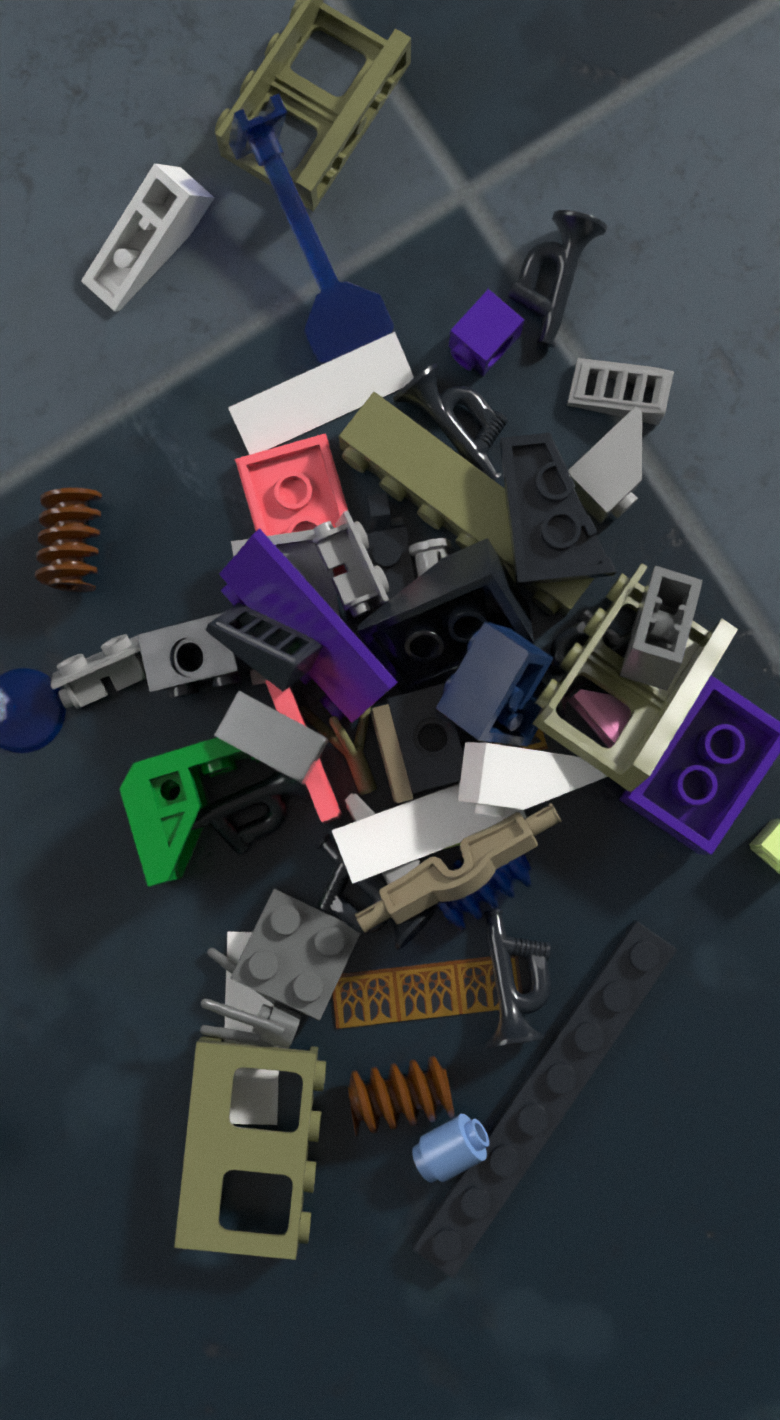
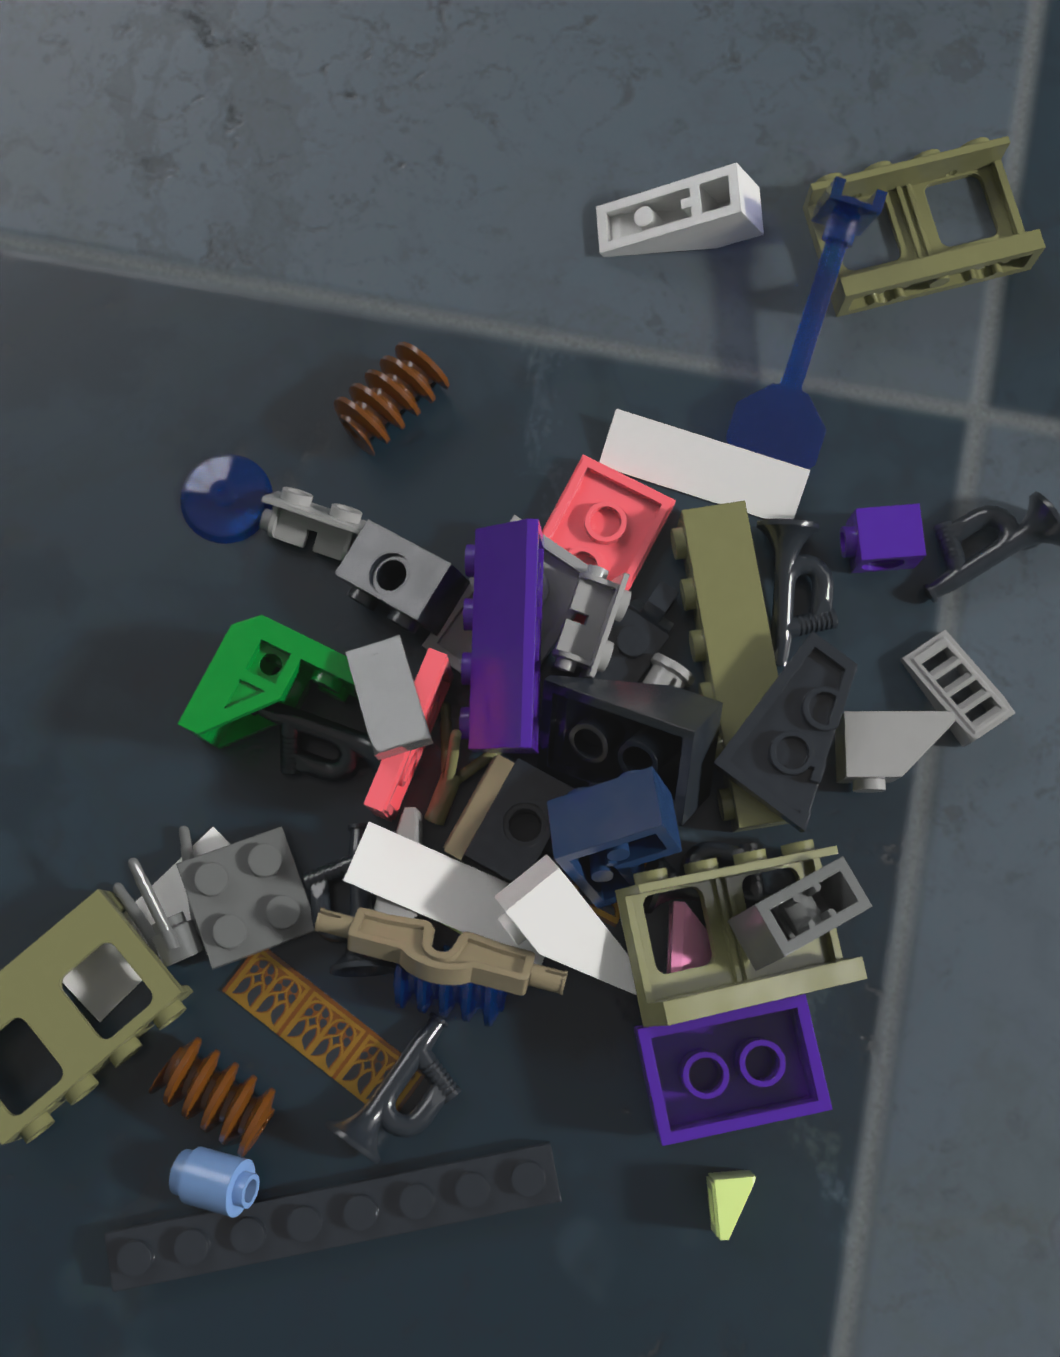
camera: 45 degrees right, 5 degrees down
black slope [205,603,322,692] -> none

